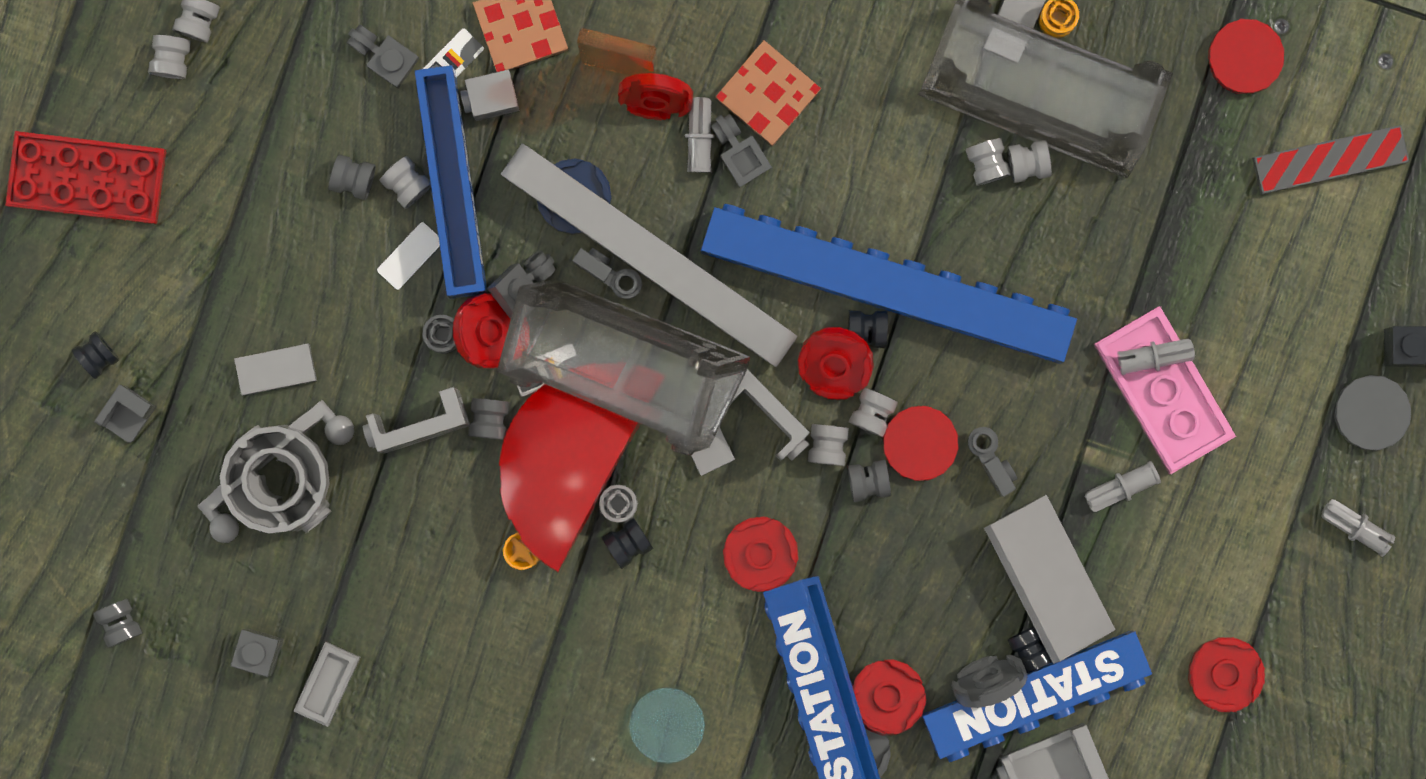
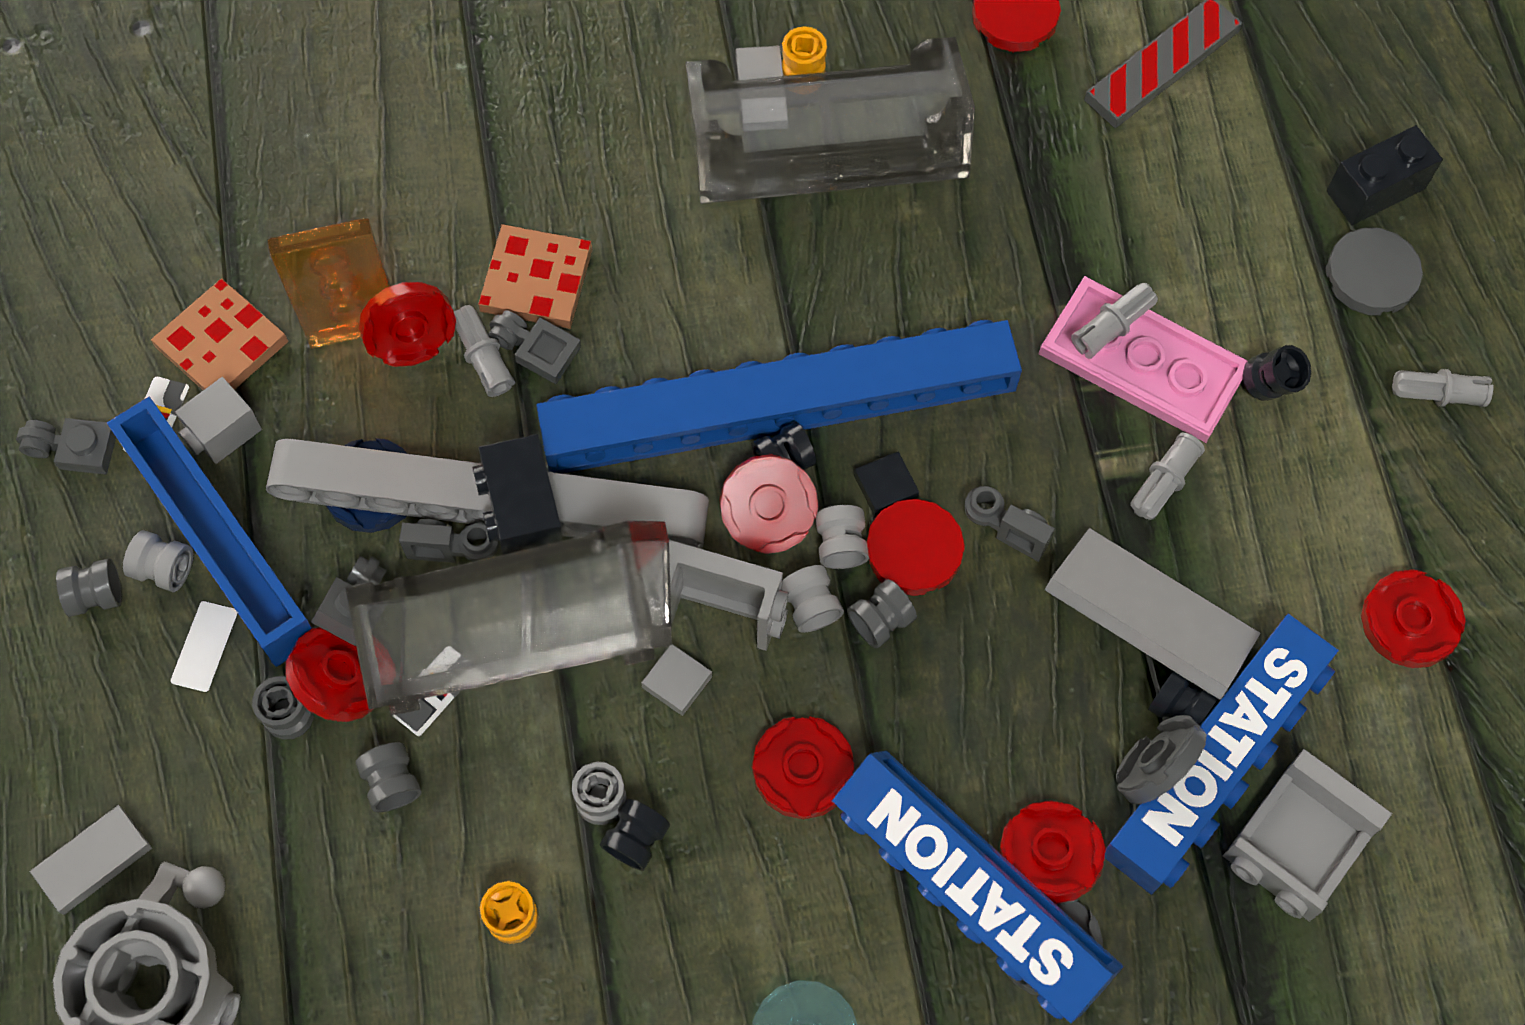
camera: 25 degrees left, 20 degrees down
light grey panel [362,387,470,454] -> none
red brick [499,363,666,573] -> none
light grey wheel [965,138,1012,186] -> none
light grey wheel [1007,140,1052,183] -> none
none -> black piece [472,434,562,557]
none -> black tile [854,451,919,517]
none -> black wheel [1243,345,1312,401]

